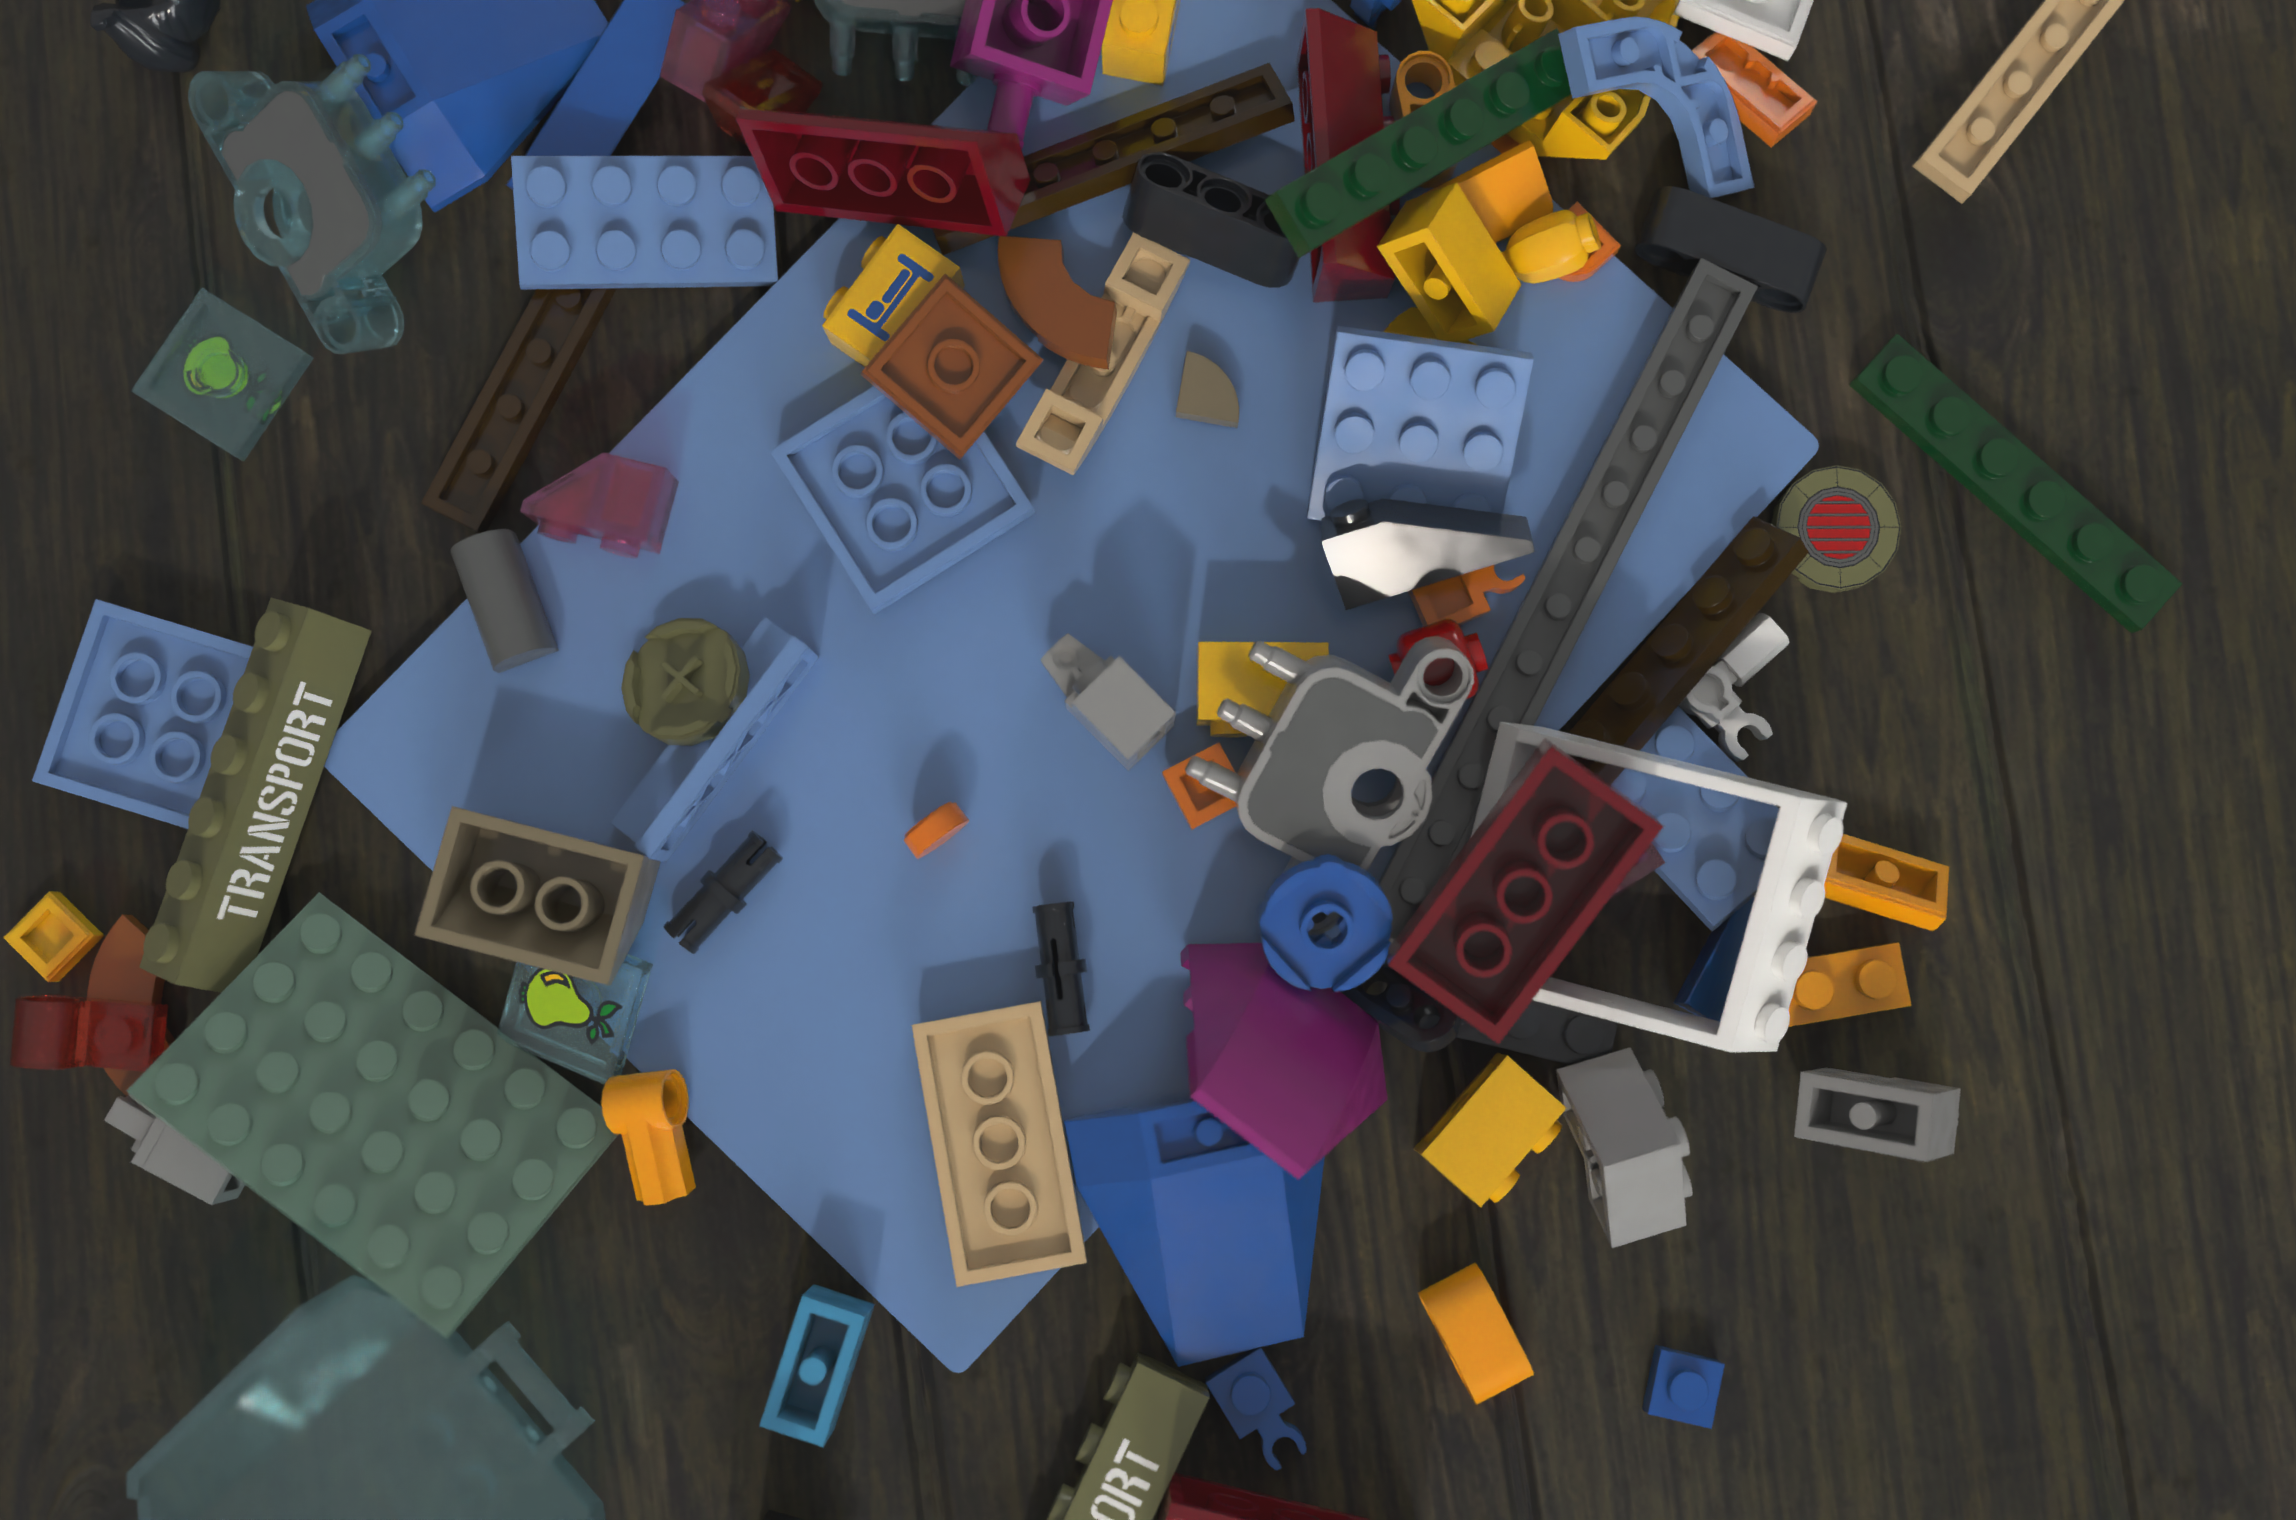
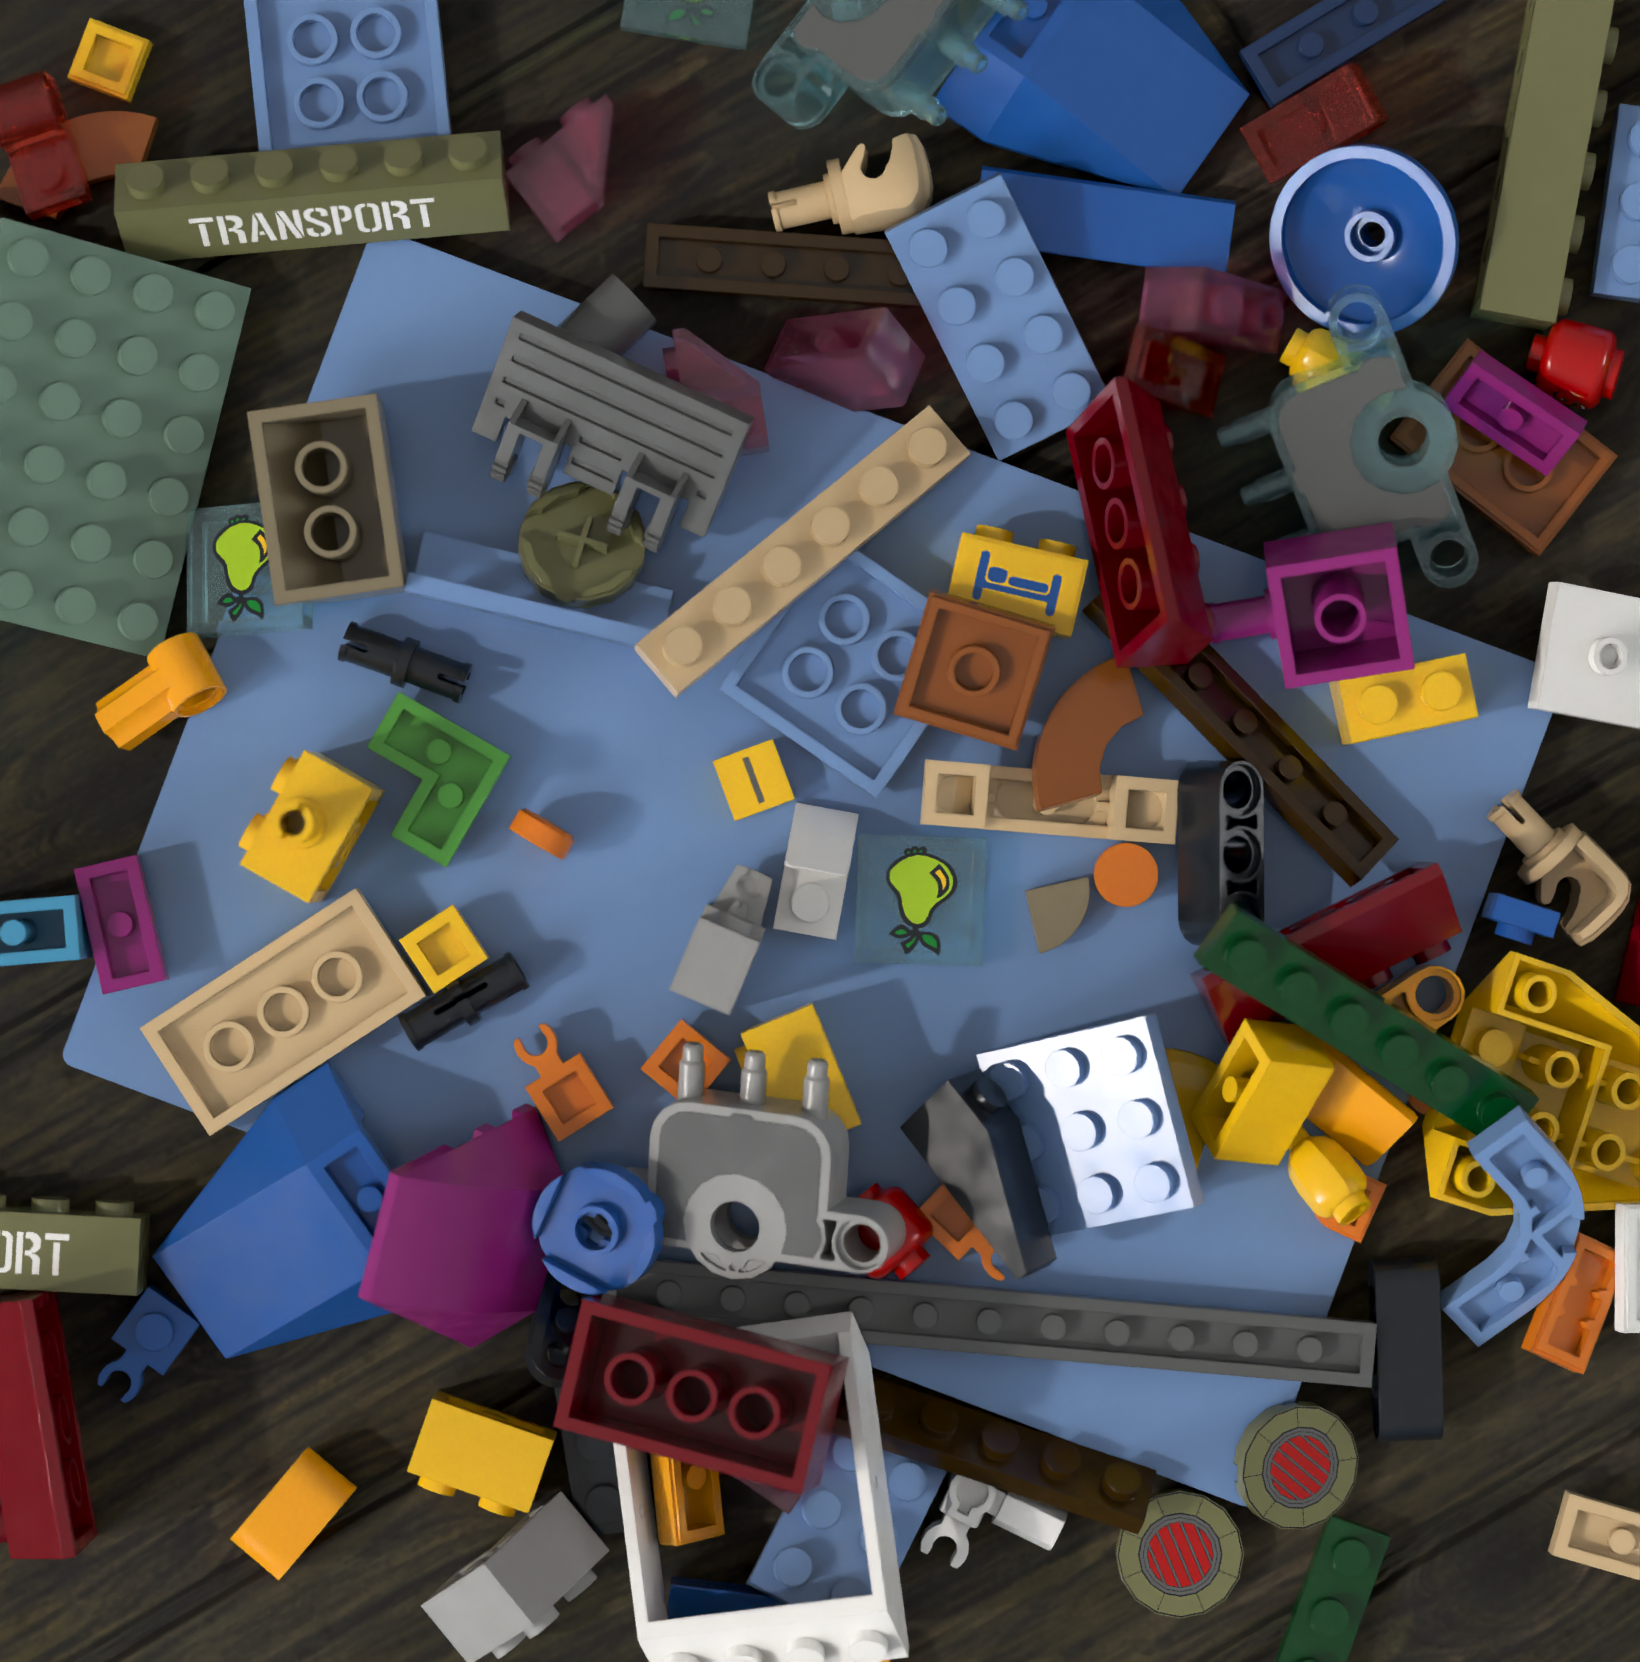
camera: 70 degrees right, 5 degrees up
none -> magenta plate [74,855,169,995]
none -> yellow brick [238,750,386,903]
none -> bright green plate [367,692,512,867]
none -> yellow plate [399,904,490,994]
none -> dark grey hinge [471,310,756,553]
none -> clear pink slope [505,94,616,243]
none -> orange plate [514,1022,614,1142]
none -> tan plate [634,405,971,698]
none -> light orange brick [650,1453,725,1546]
none -> yellow tile [713,739,795,821]
none -> clear pink slope [764,307,926,412]
none -> tan piece [768,133,933,235]
none -> white slope [773,803,859,940]
none -> clear light blue tile [854,834,987,967]
none -> orange tile [1093,843,1158,907]
none -> tile [1234,1401,1359,1530]

